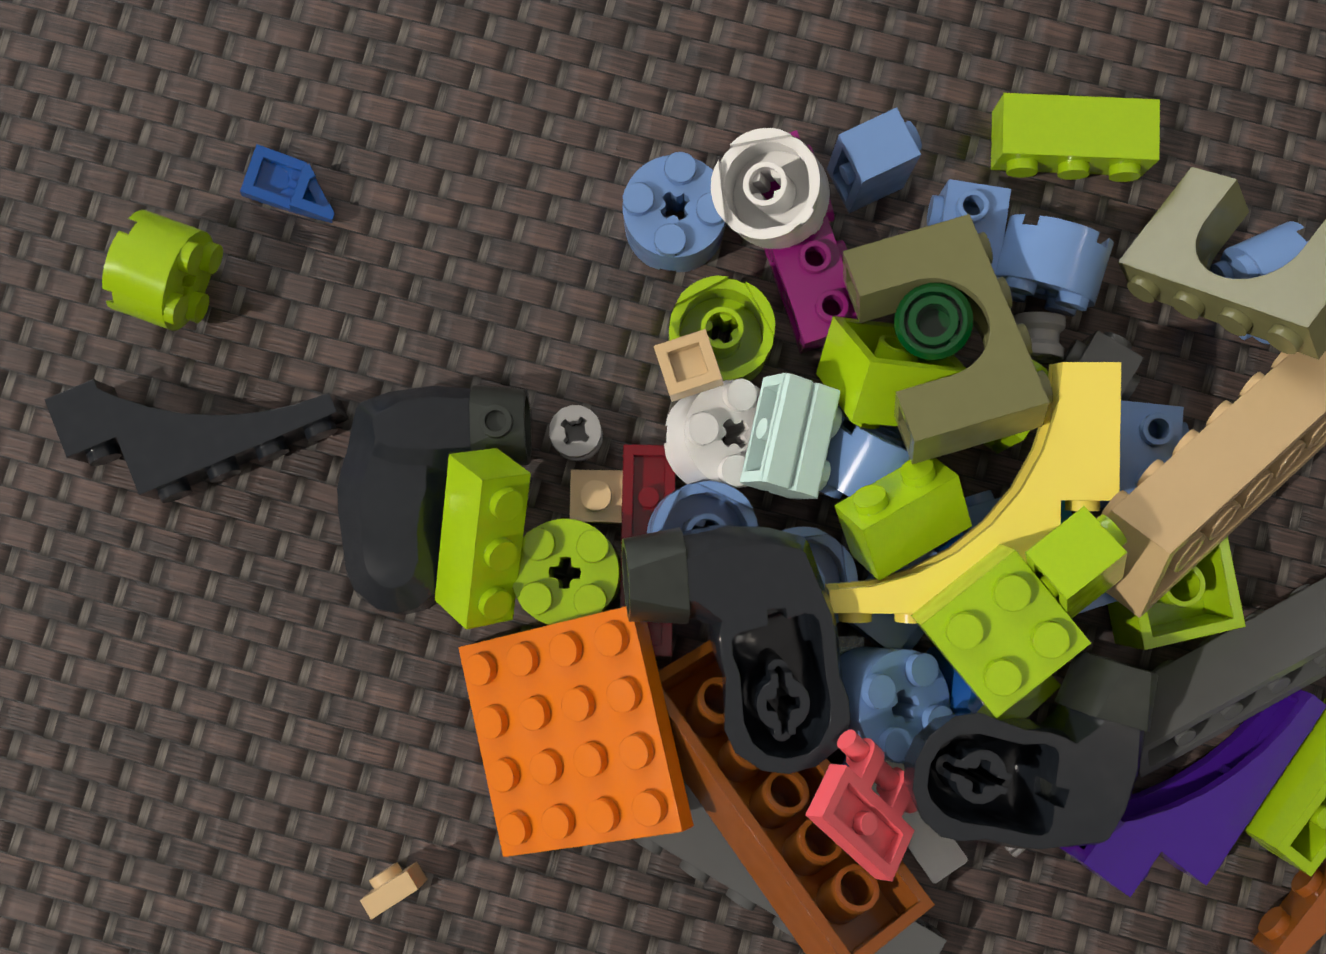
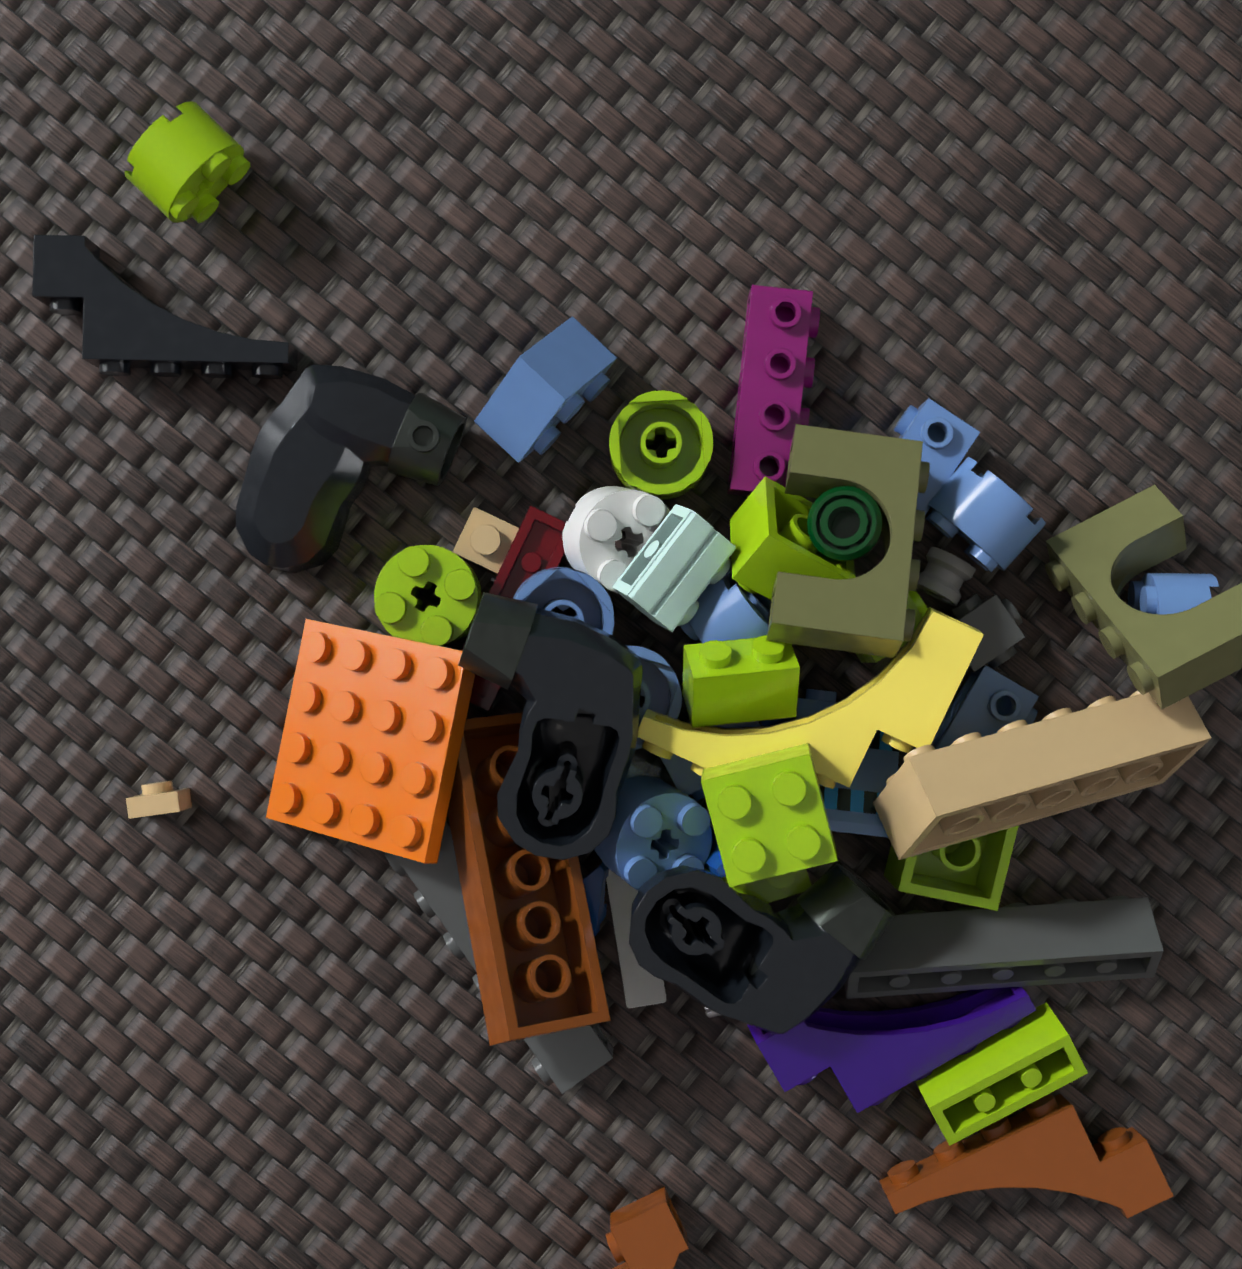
camera: 15 degrees right, 5 degrees up
blue slope [240,144,335,223] -> none
lime brick [435,448,531,630] -> none
light grey wheel [549,405,603,461] -> none
medium blue brick [622,152,726,272] -> none
tan plate [654,329,723,402] -> none
white brick [711,128,830,249] -> none
coral plate [805,730,917,882] -> none
medium blue brick [827,107,922,213] -> none
lime brick [991,93,1160,182] -> none
lime brick [1025,506,1127,619] -> none
none -> medium blue brick [474,316,617,463]

